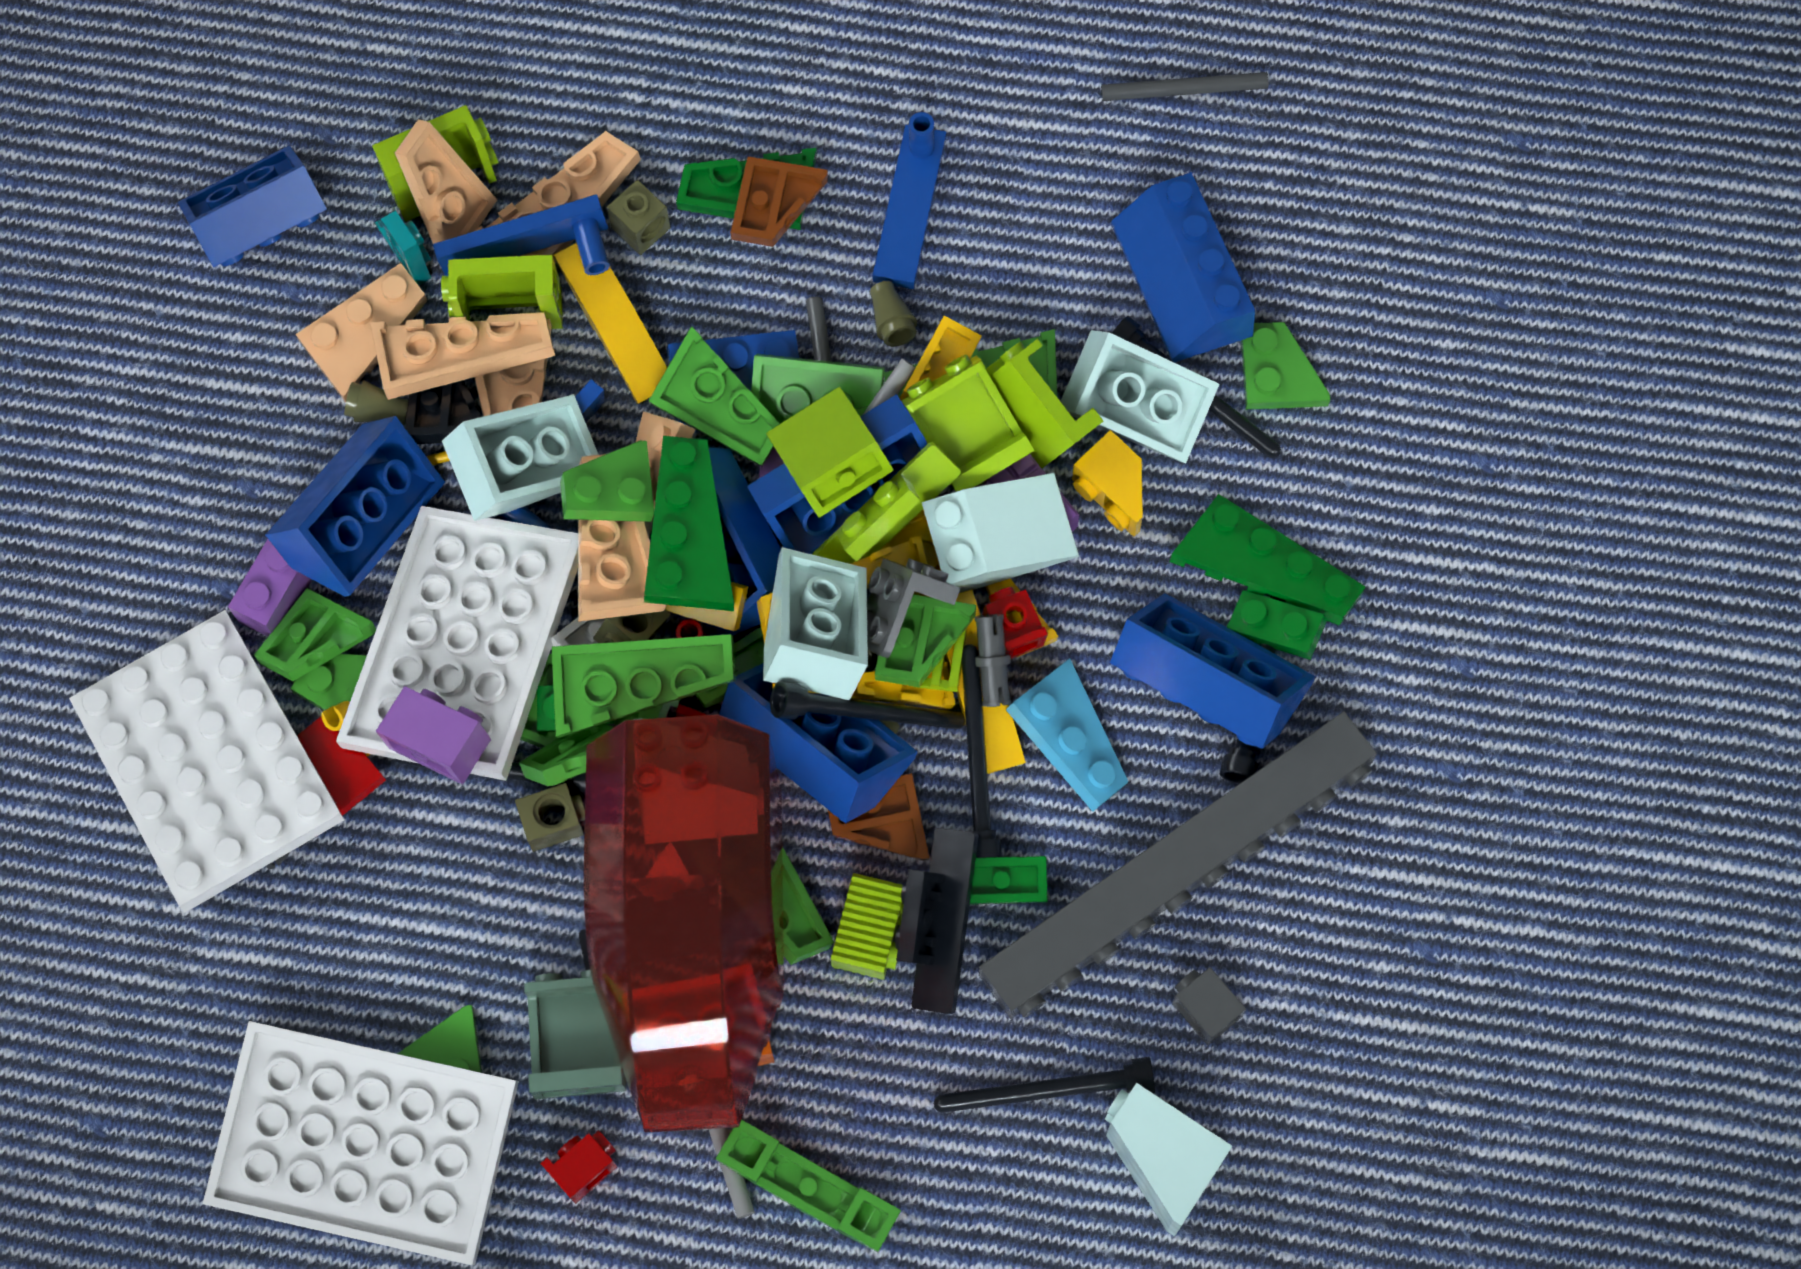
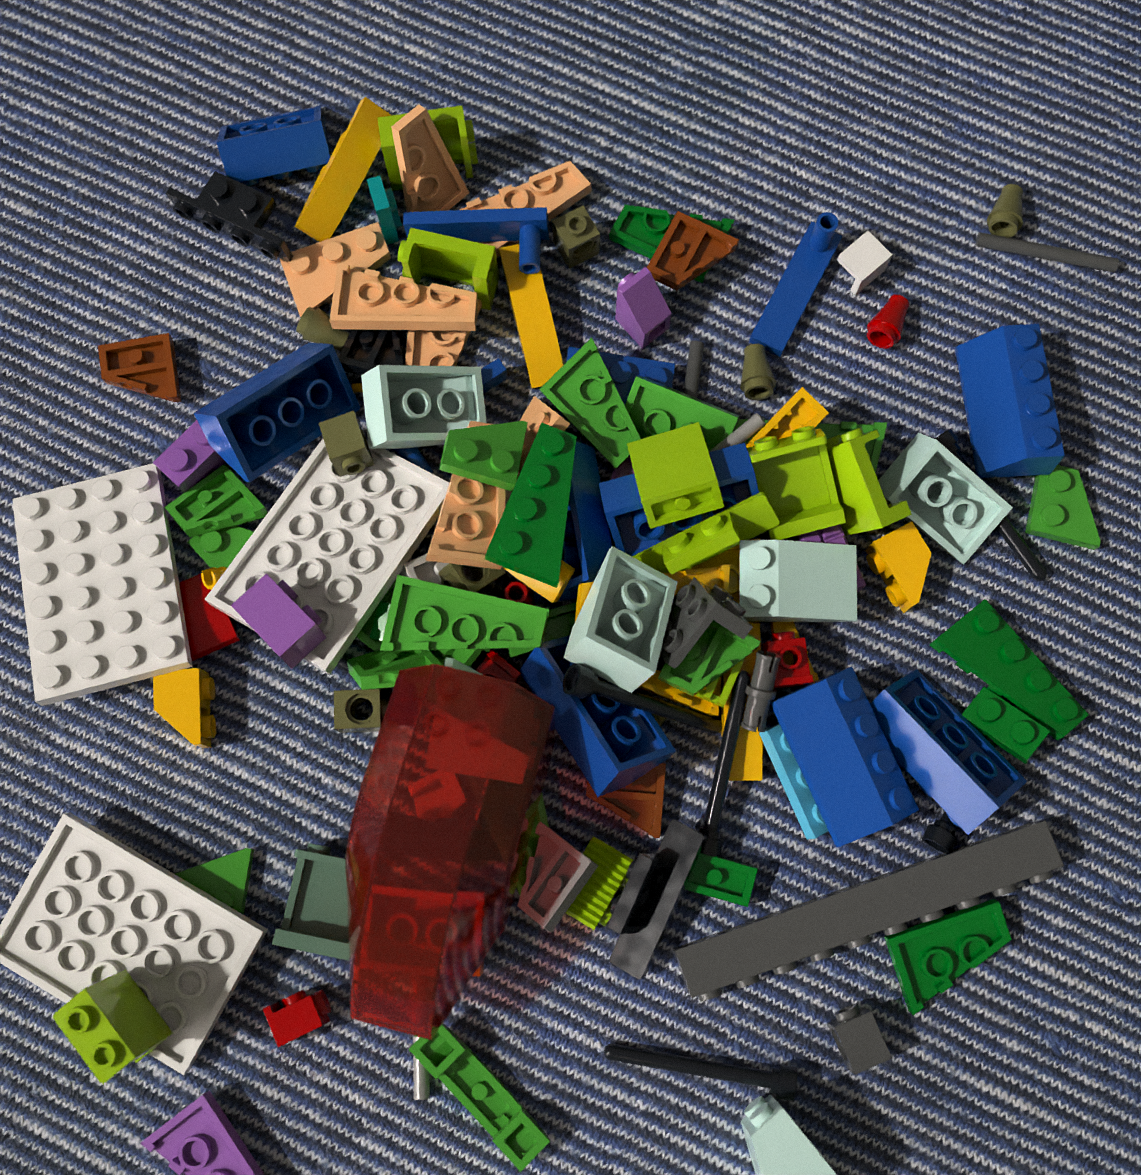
camera: 15 degrees right, 5 degrees up
none -> lime panel [53,969,173,1084]
none -> dark orange wing [98,333,181,403]
none -> yellow slope [153,668,216,748]
none -> black bracket [165,171,293,262]
none -> yellow slope [294,97,391,242]
none -> olive brick [319,411,375,477]
none -> wing [518,821,598,933]
none -> medium lavender slope [615,266,672,349]
none -> blue slope [770,666,919,847]
none -> white panel [837,231,892,295]
none -> red cone [867,295,910,349]
none -> green wing [884,899,1012,1016]
none -> olive cone [987,184,1023,238]

